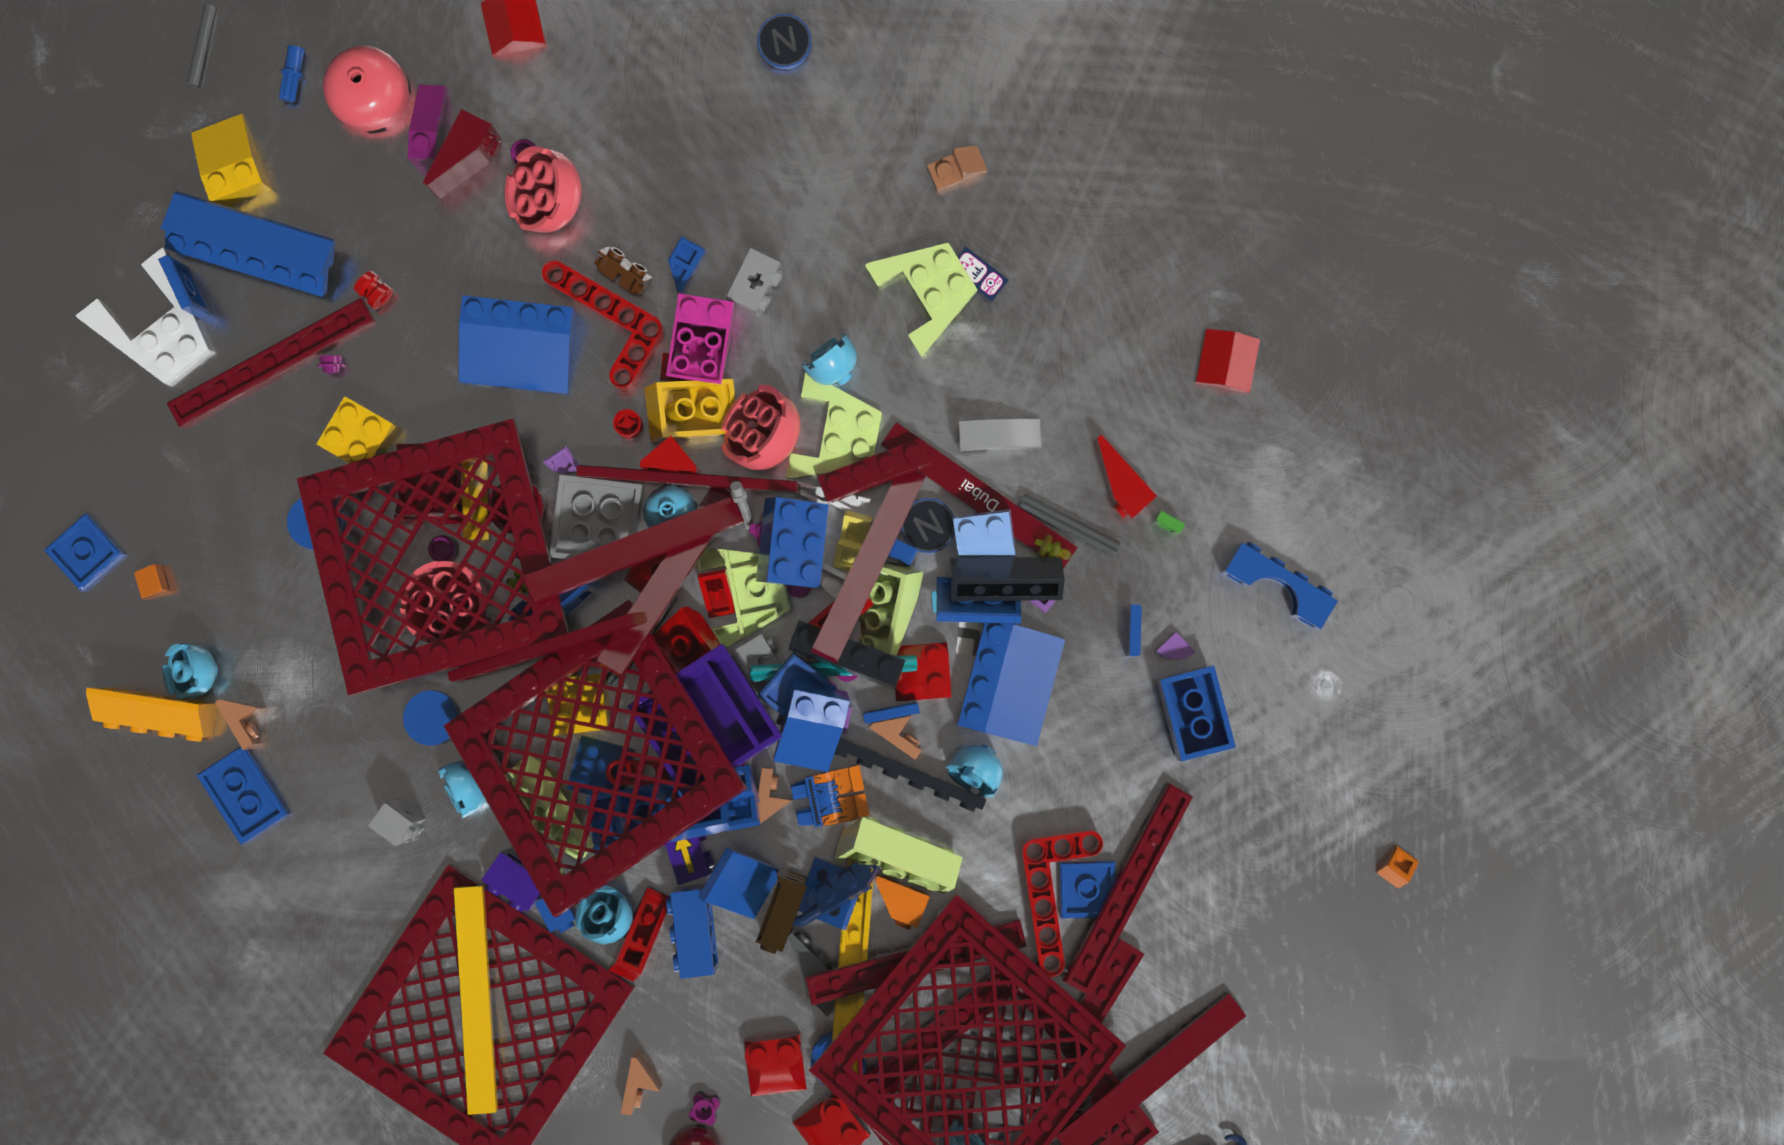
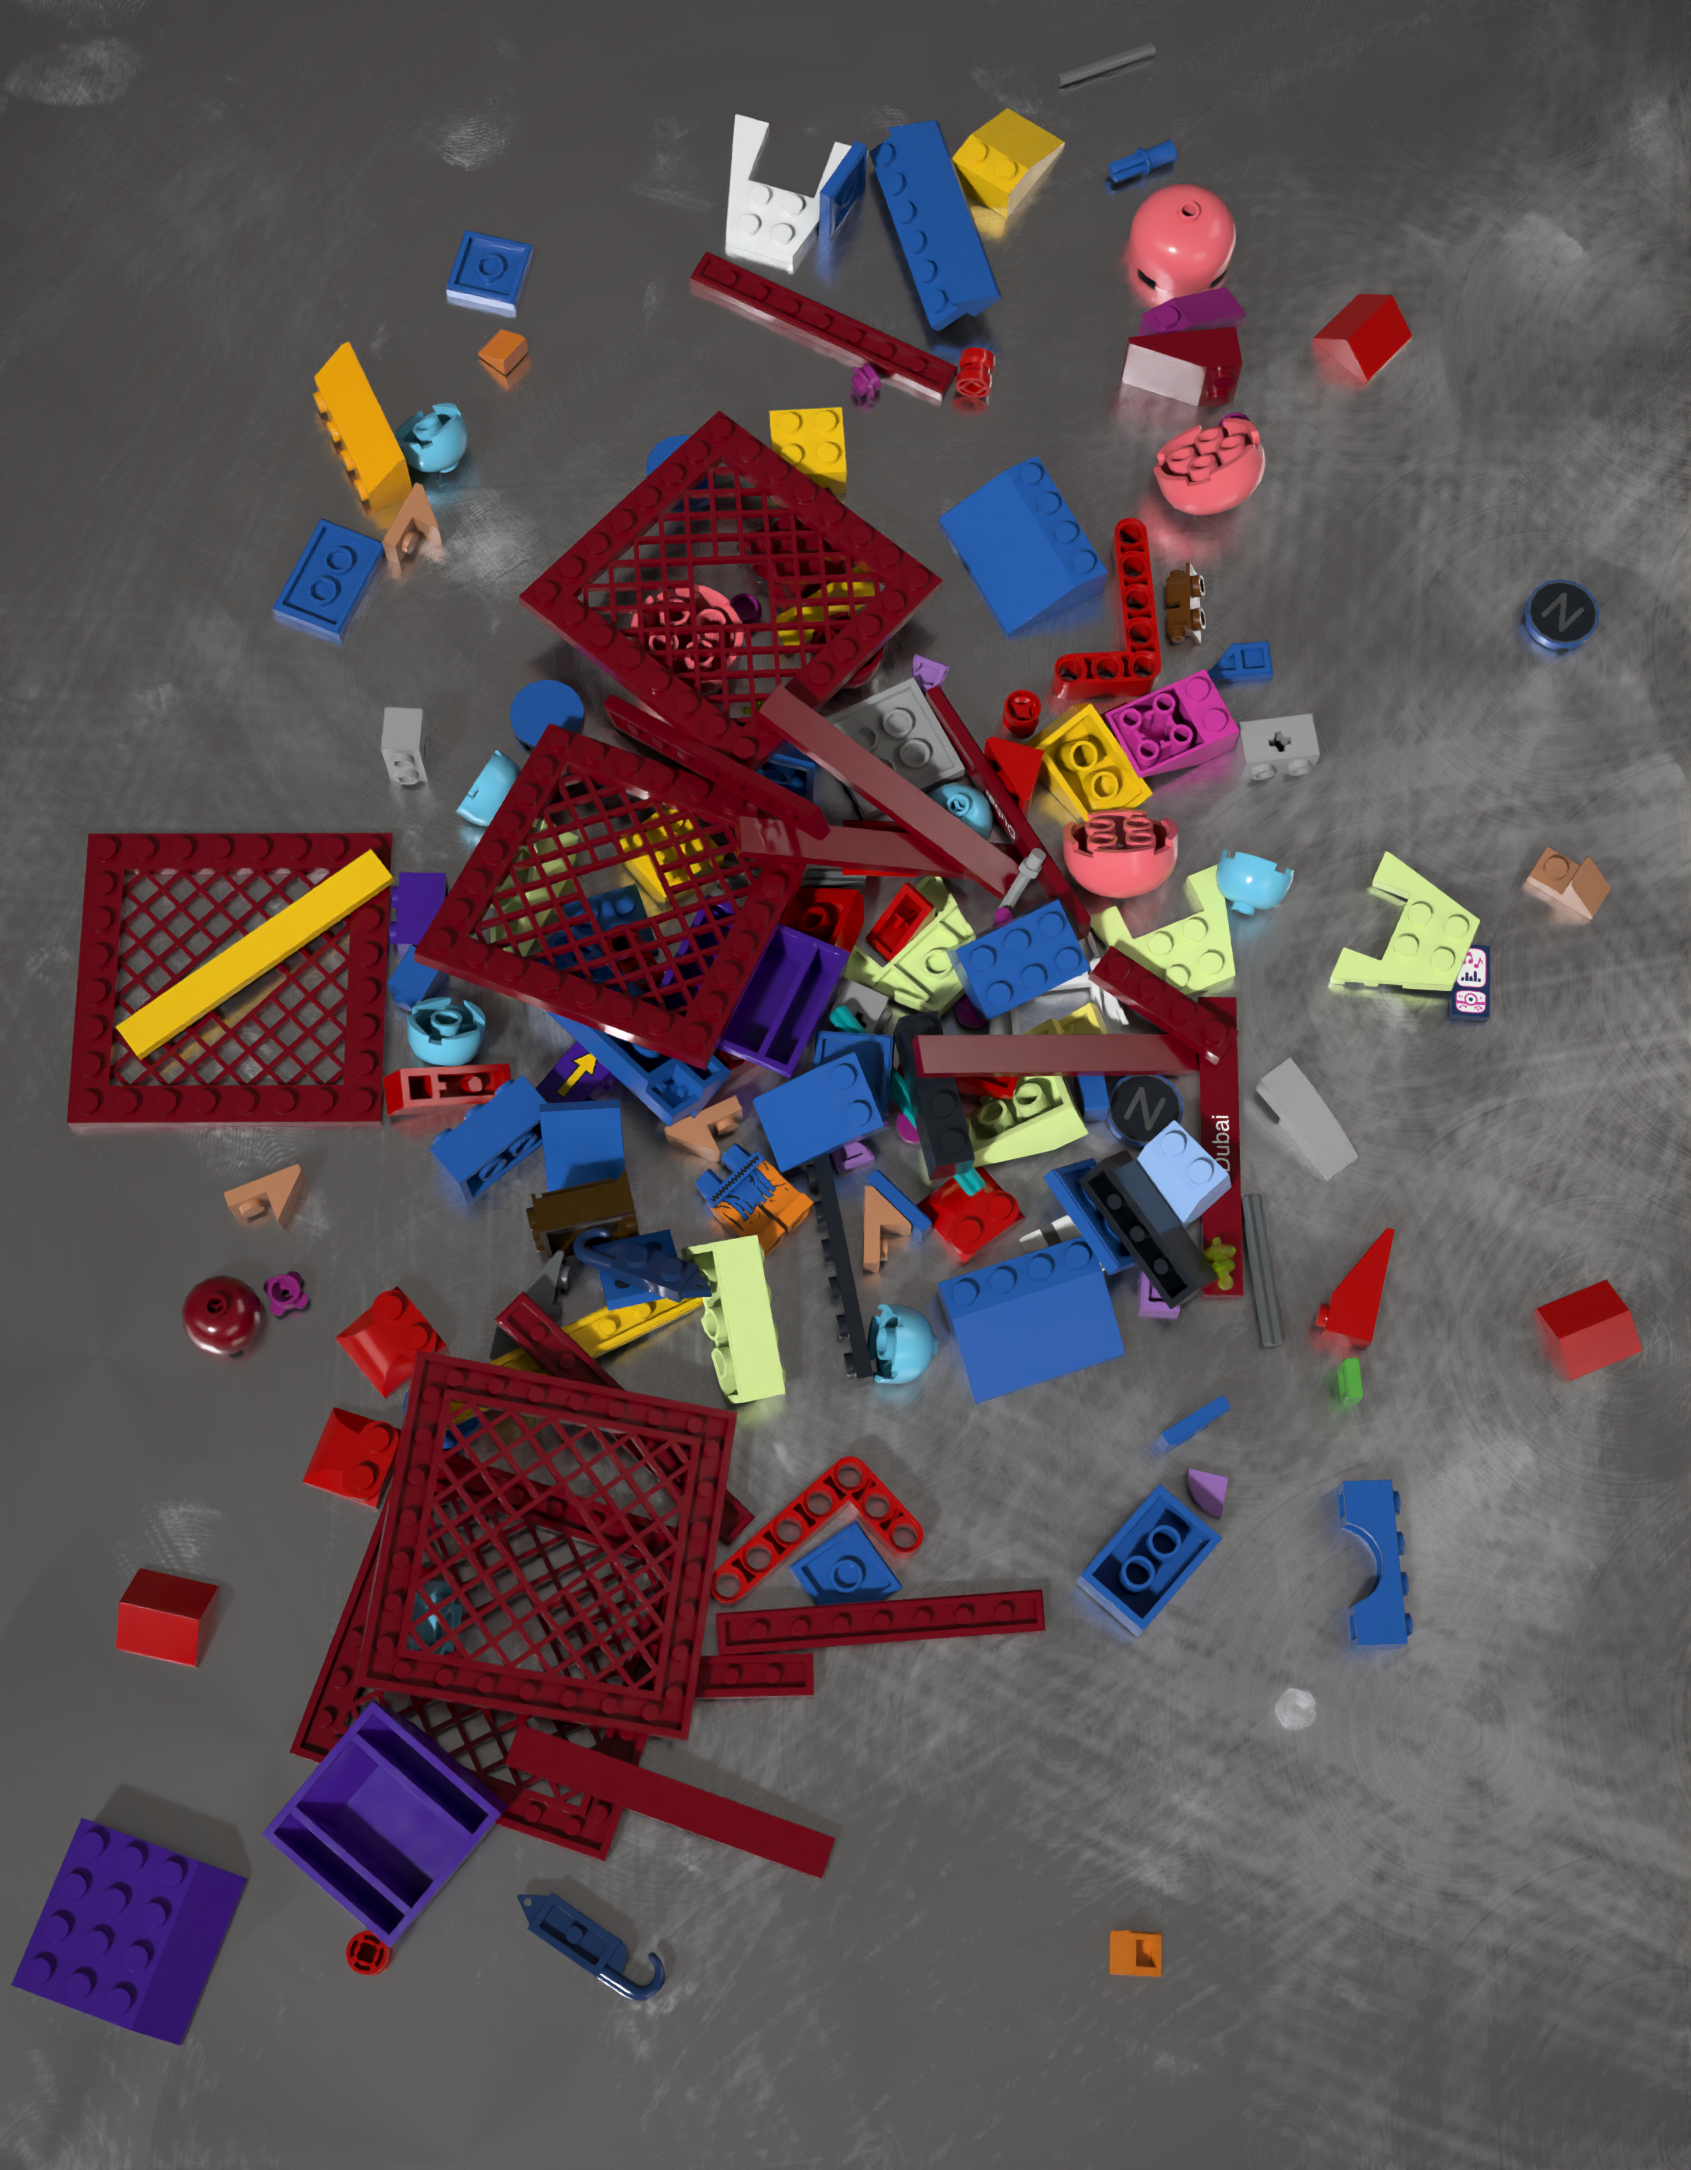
camera: 55 degrees right, 15 degrees down
orange slope [875,873,930,930] -> none

